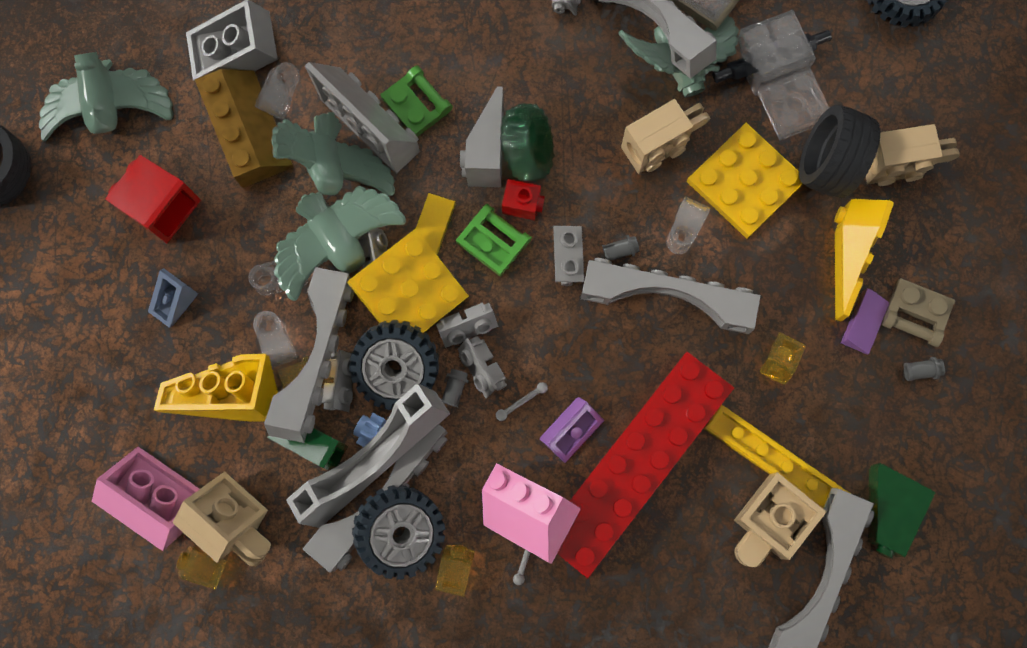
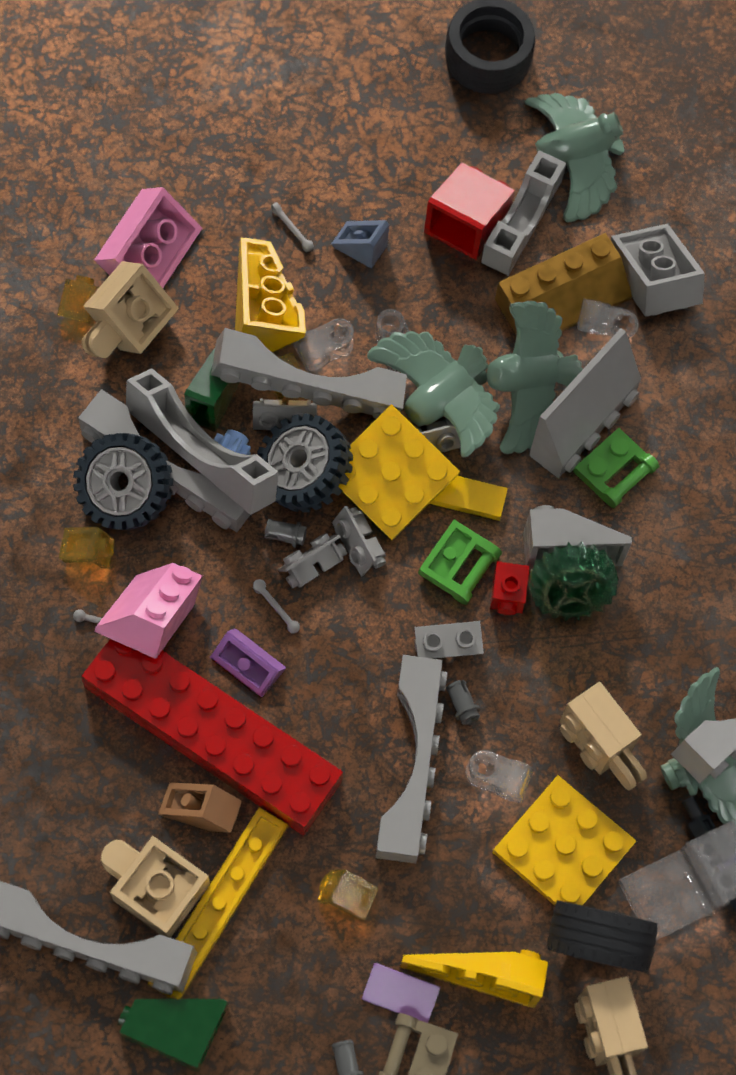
camera: 75 degrees right, 10 degrees down
none -> medium nougat slope [159,783,242,833]
none -> light grey hinge [271,202,314,252]
none -> light grey arch [481,150,566,276]

